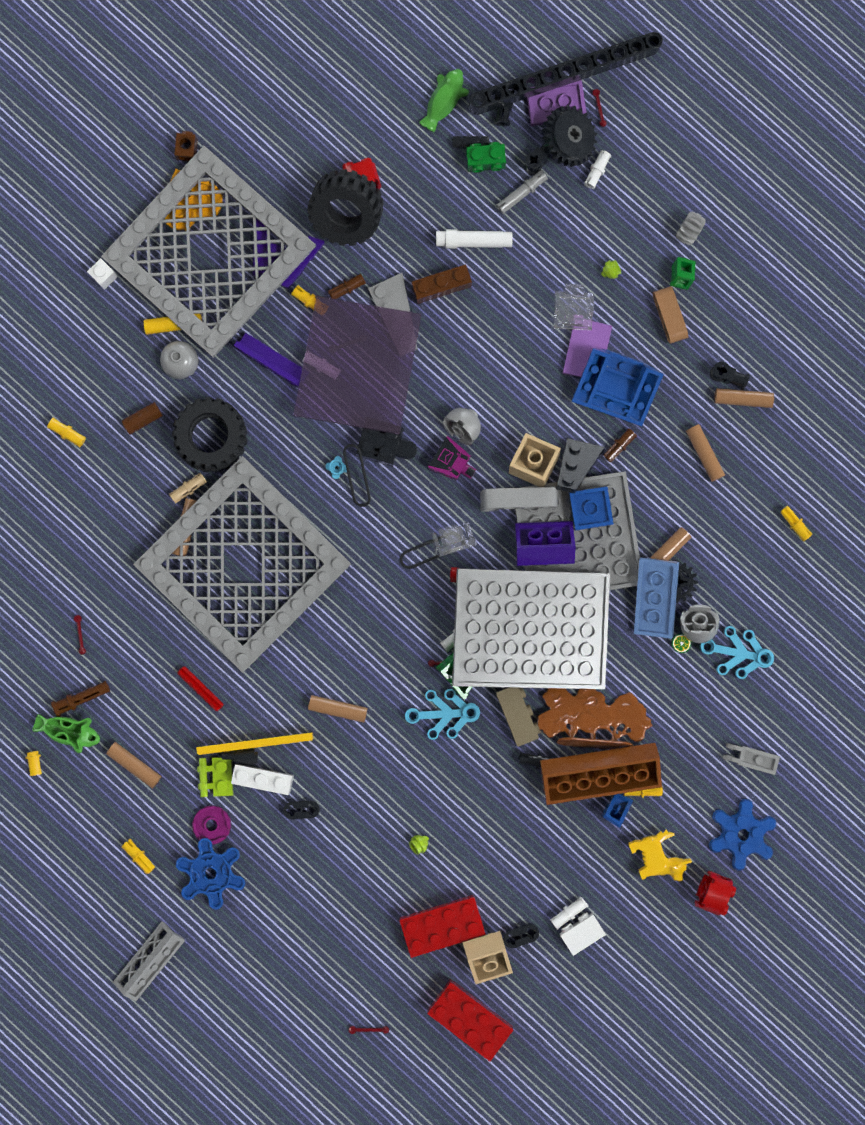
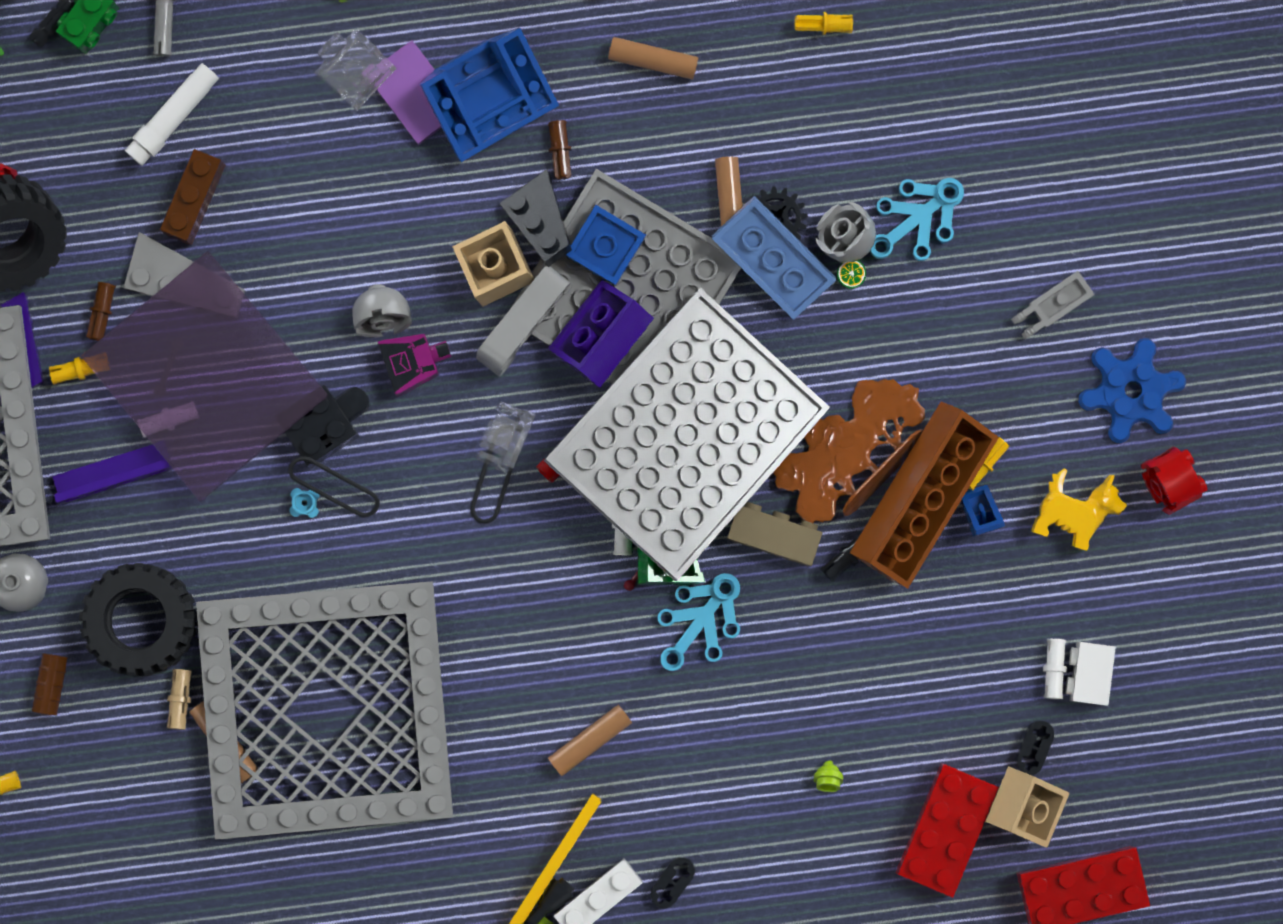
camera: 50 degrees left, 0 degrees up
red axle [177,666,224,711] -> none

